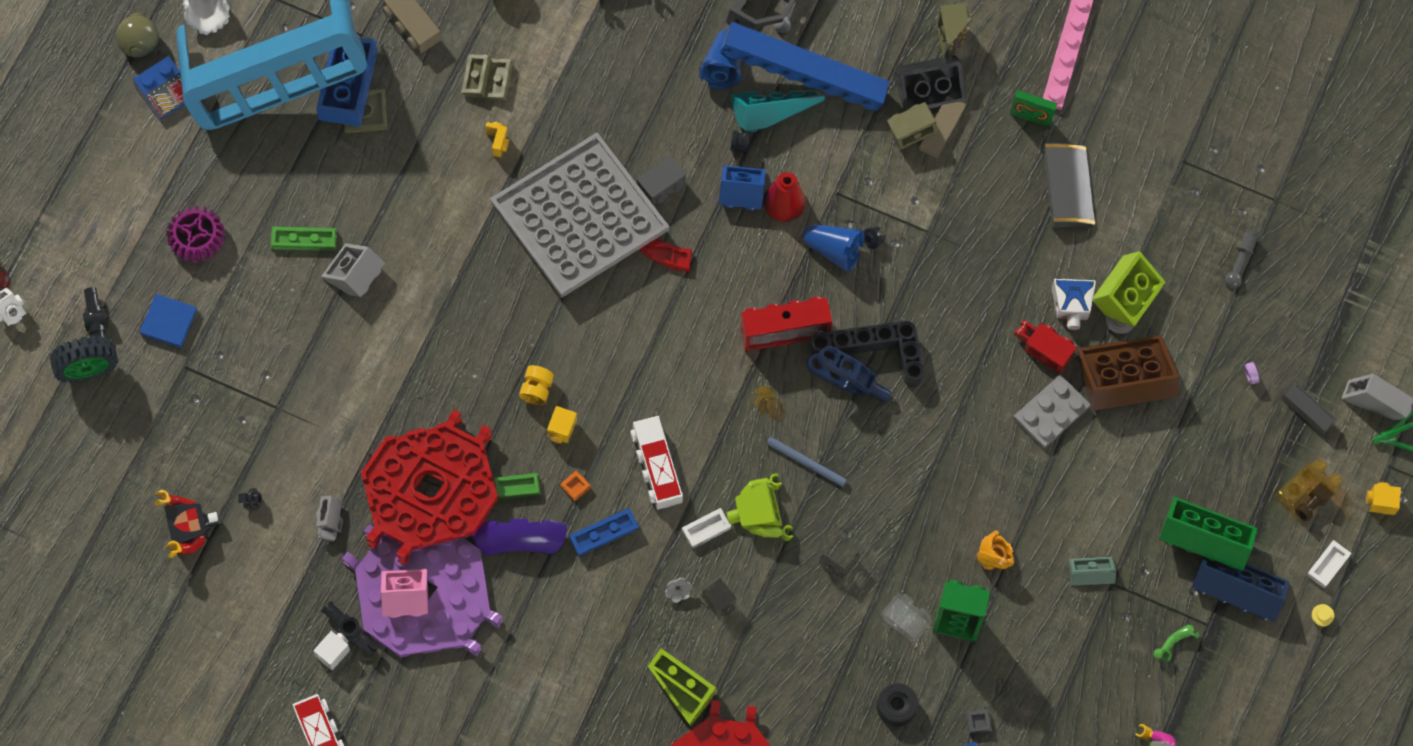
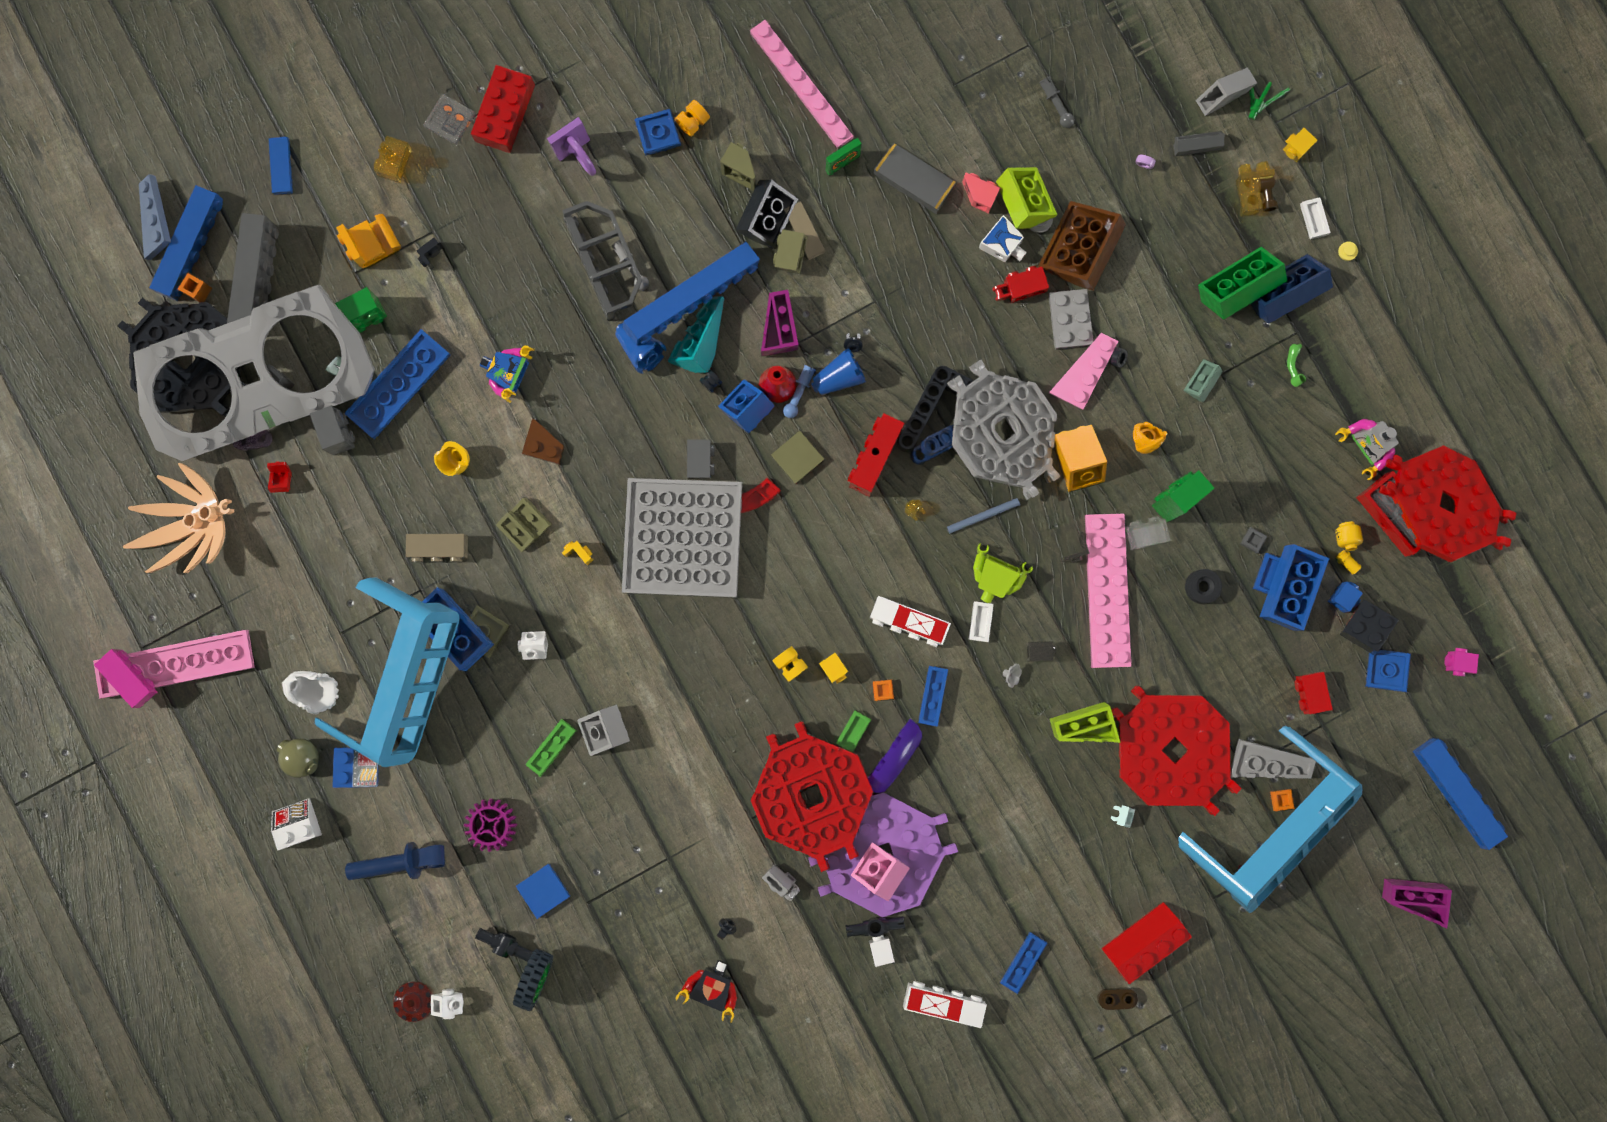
camera: 50 degrees left, 15 degrees up
none -> white slope [271,798,322,851]
none -> dark blue piece [345,842,445,880]
none -> white brick [518,631,548,660]
none -> reddish brown wing [522,419,564,465]
none -> magenta wedge [761,290,798,357]
none -> olive tile [771,431,824,484]
none -> medium blue pin [783,365,816,418]
none -> light grey plate [947,360,1061,500]
none -> coral slope [962,173,1000,214]
none -> bright pink wing [1049,333,1118,410]
none -> light orange slope [1054,425,1107,492]
none -> bright pink plate [1085,514,1131,668]
none -> black tile [1110,347,1128,368]

